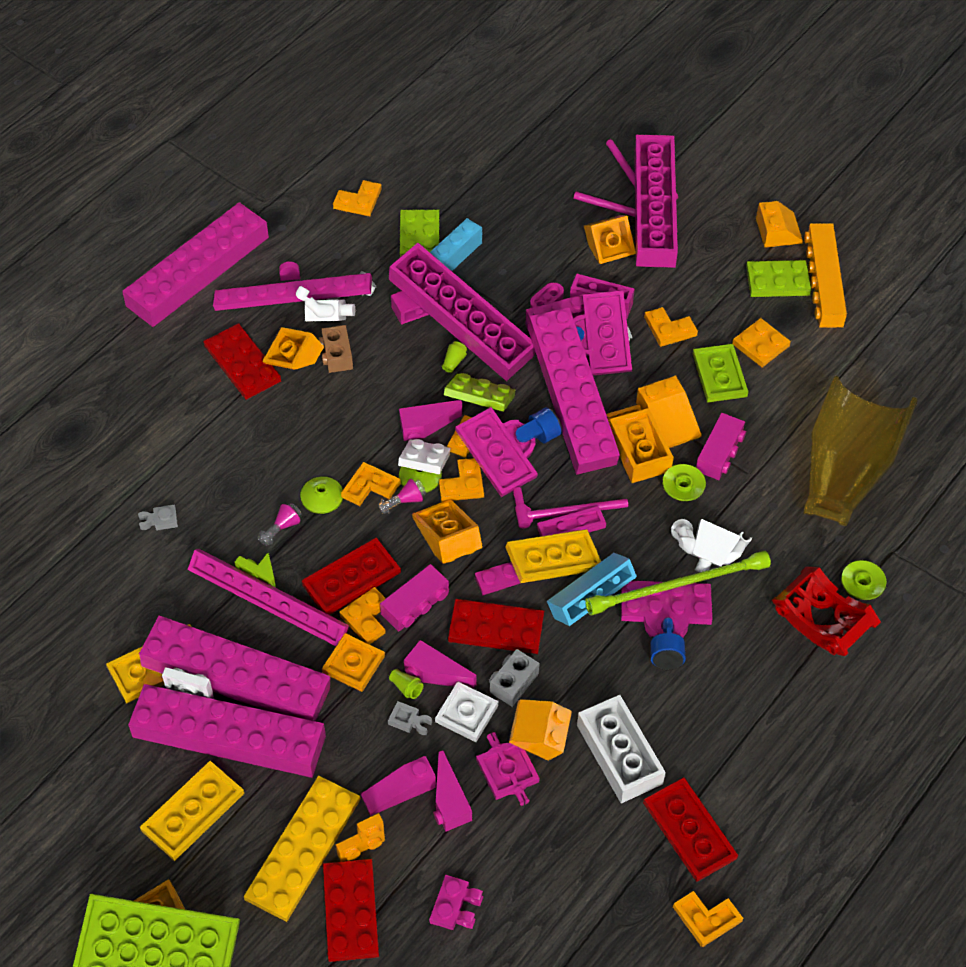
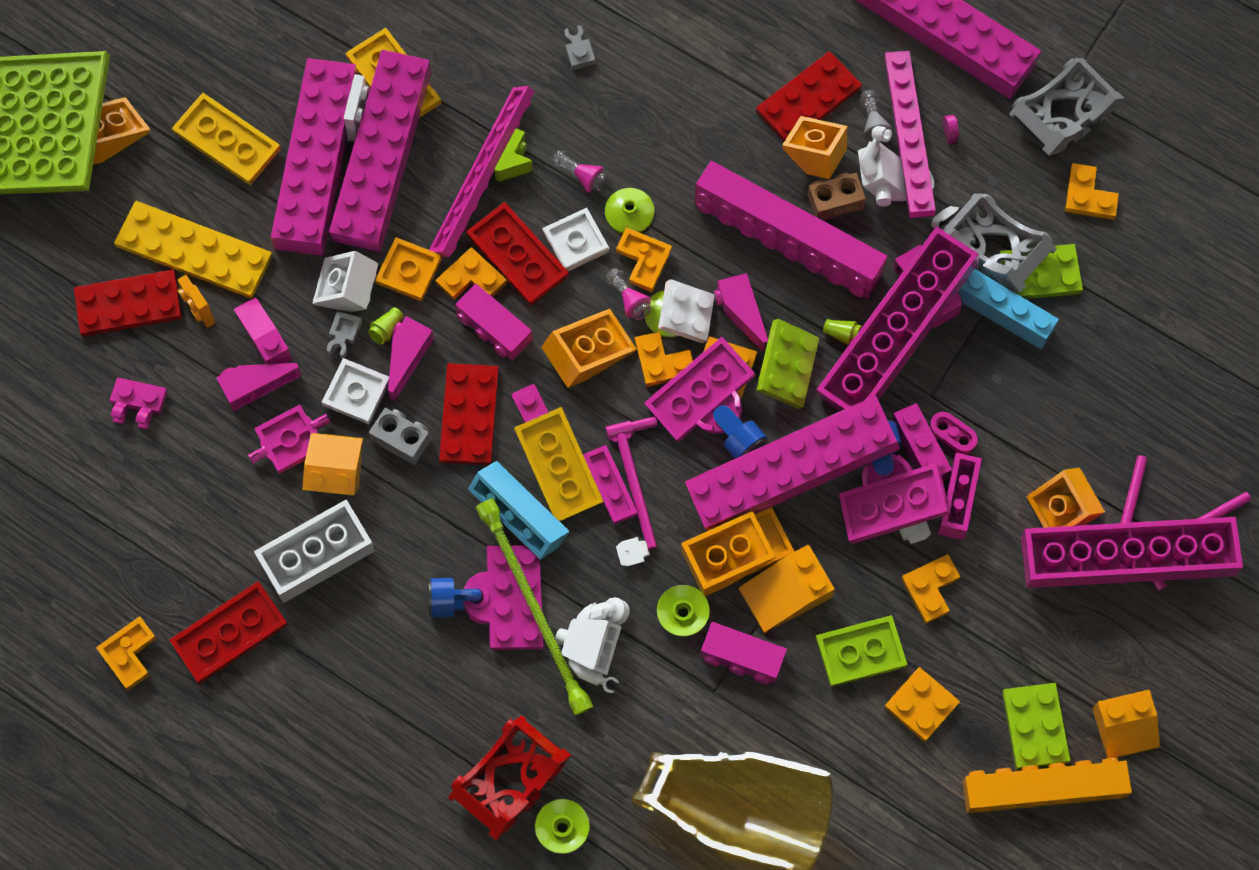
camera: 85 degrees right, 15 degrees up
none -> white slope [312,251,378,312]
none -> white tile [542,208,610,271]
none -> white piece [616,537,650,566]
none -> dark pink brick [694,161,887,299]
none -> piece [860,90,892,144]
none -> light grey fence [941,194,1057,292]
none -> light grey fence [1009,58,1124,155]

